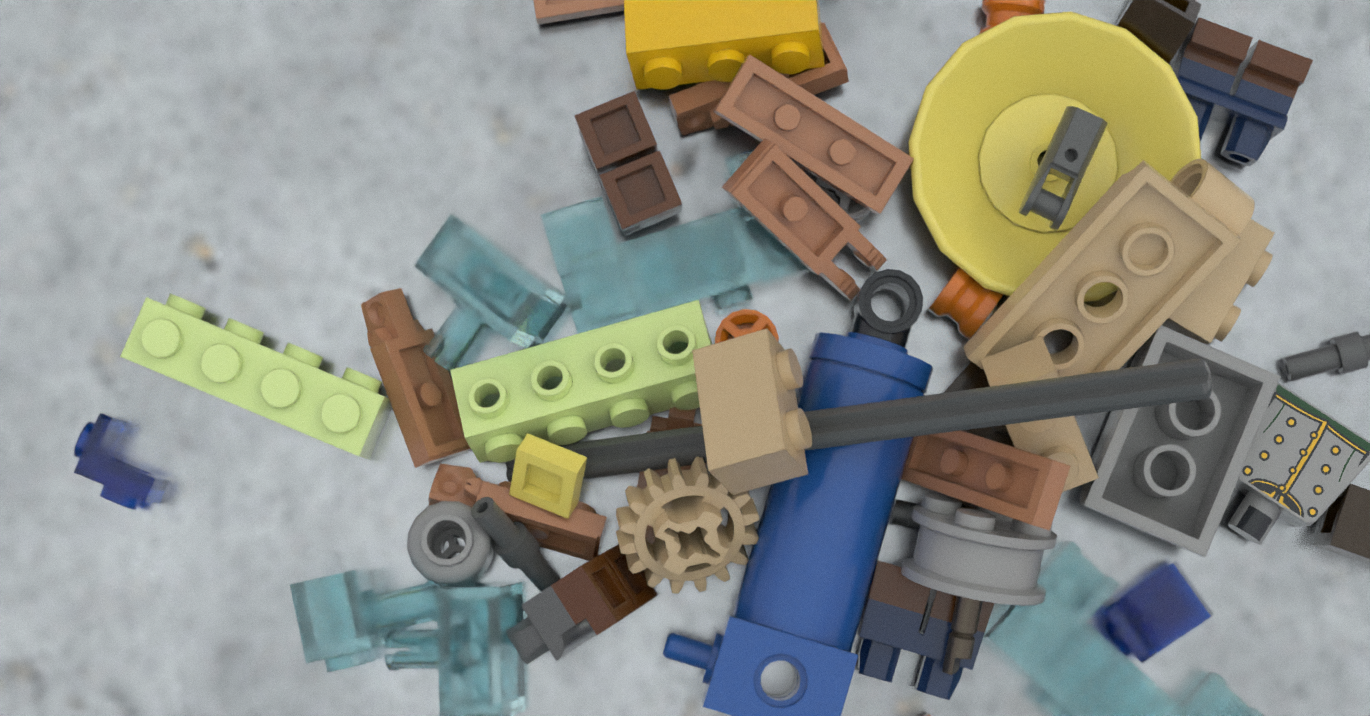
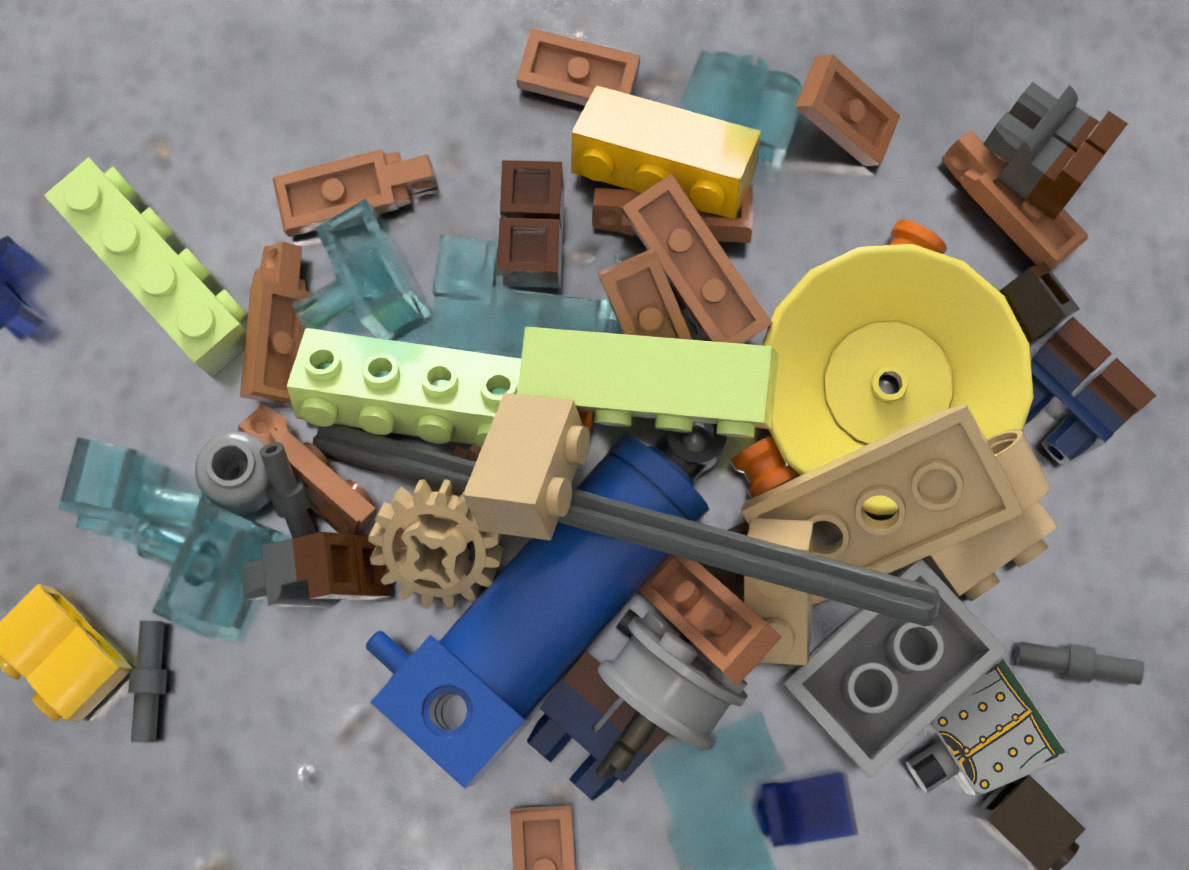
camera: 30 degrees right, 5 degrees down
light yellow plate [509,433,587,519] -> none
dark grey bar [1019,106,1107,231] -> none
none -> nougat hinge [272,149,437,237]
none -> yellowish green brick [517,326,779,438]

